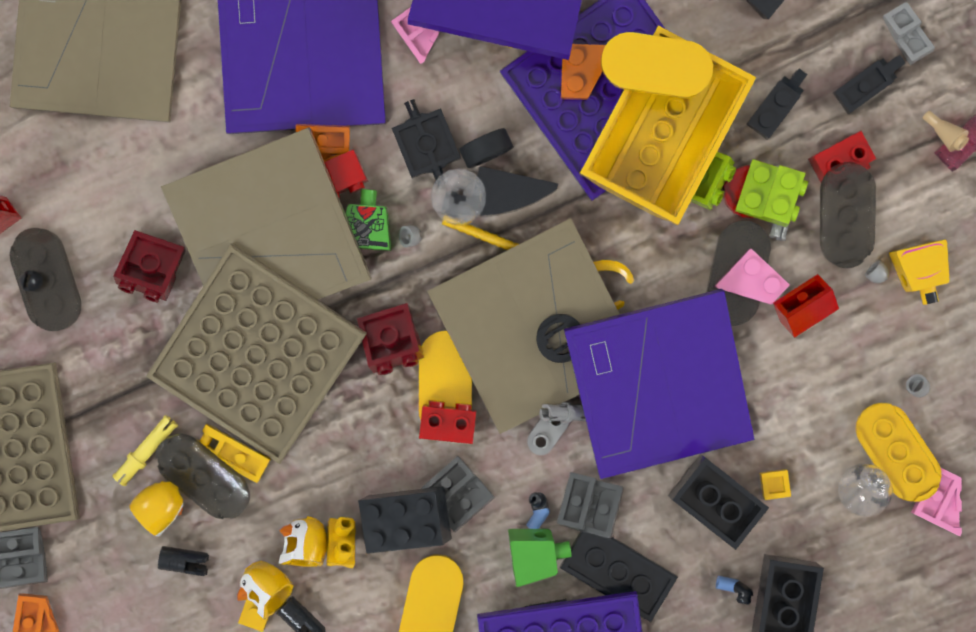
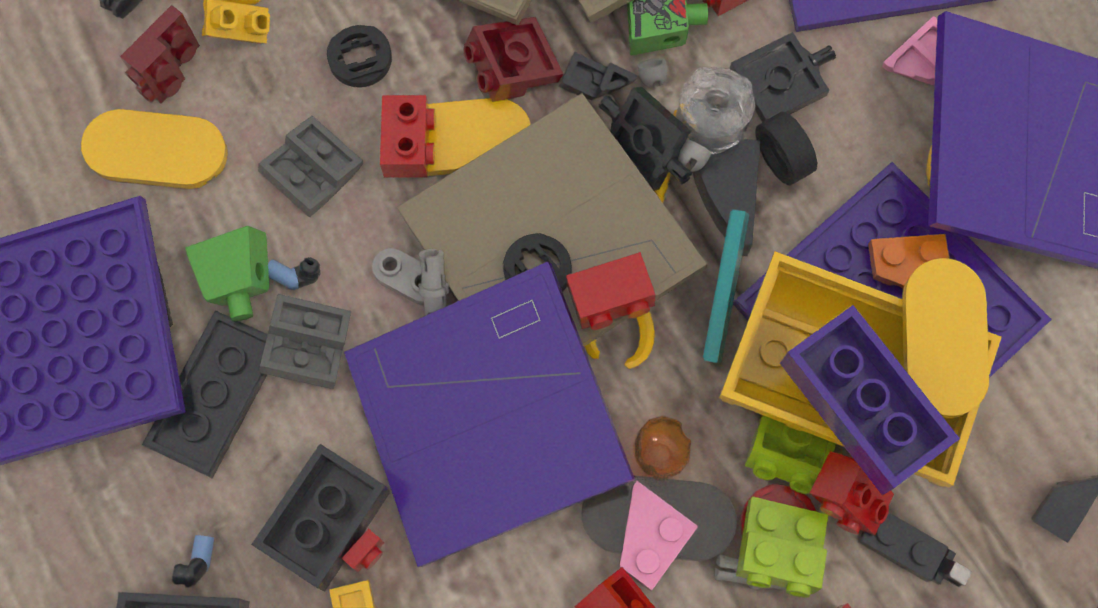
camera: 85 degrees right, 15 degrees down
black brick [358,486,452,554] -> none
none -> dark red plate [120,5,200,104]
none -> black piece [327,25,392,88]
none -> red plate [342,528,385,572]
none -> black slope [558,52,637,100]
none -> red brick [566,252,656,330]
none -> black plate [599,87,692,191]
none -> clear orange hair [633,415,692,480]
none -> light grey hinge [678,139,712,171]
none -> teal tile [703,209,750,363]
none -> brick [780,305,960,495]
none -> red brick [810,451,894,535]

